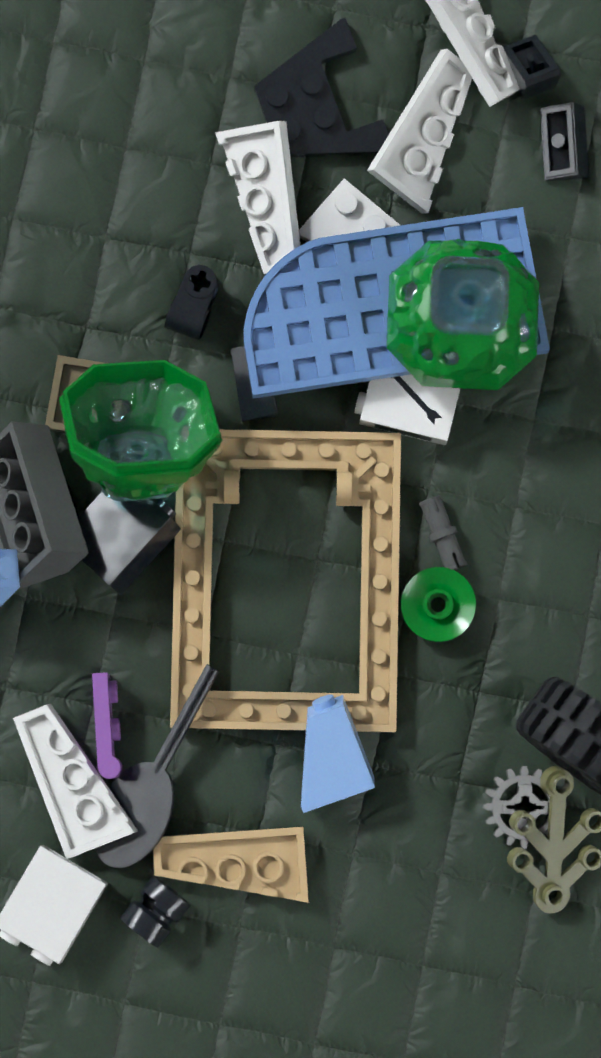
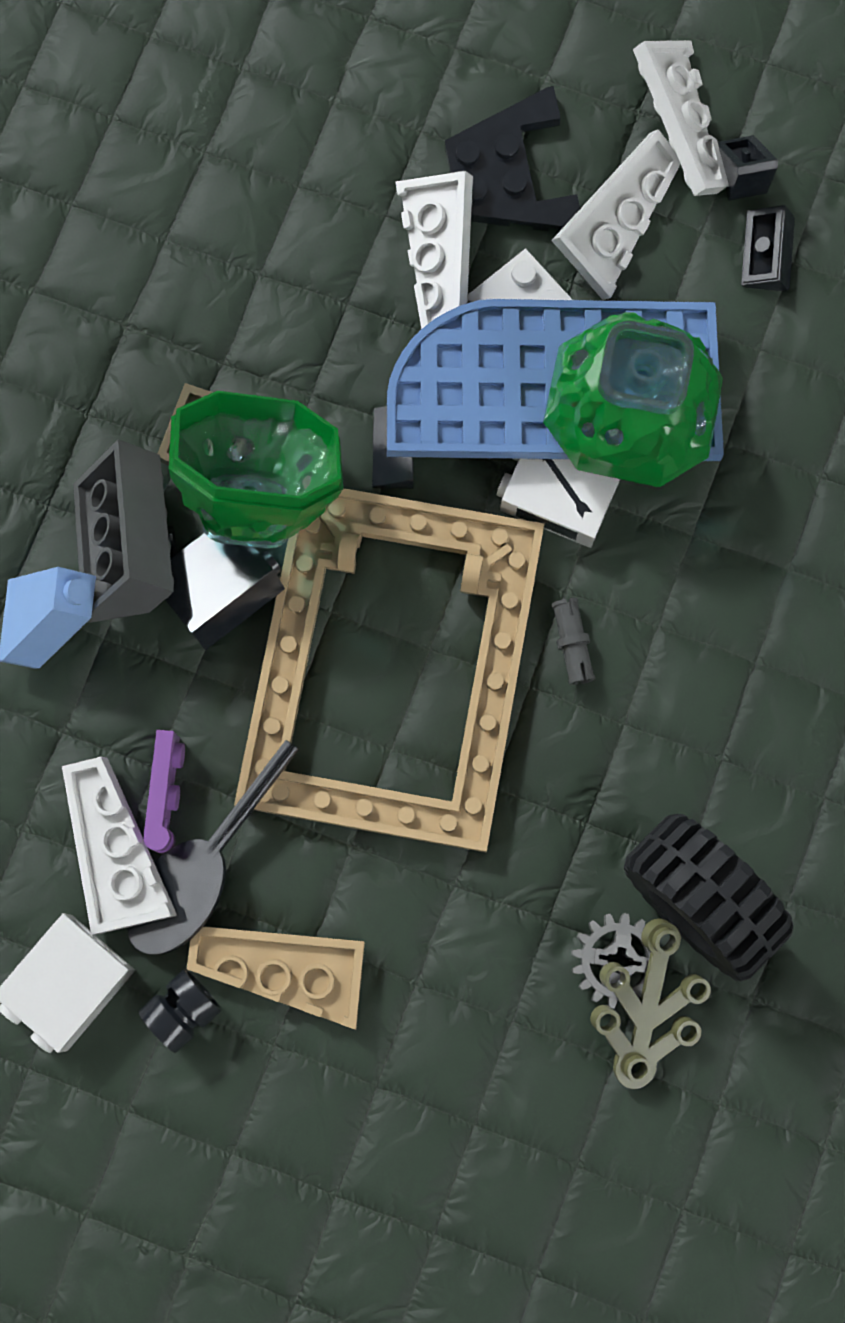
camera: 10 degrees right, 5 degrees down
black piece [164,265,219,340] -> none
light blue slope [301,695,375,813] -> none
green dish [401,567,476,642] -> none

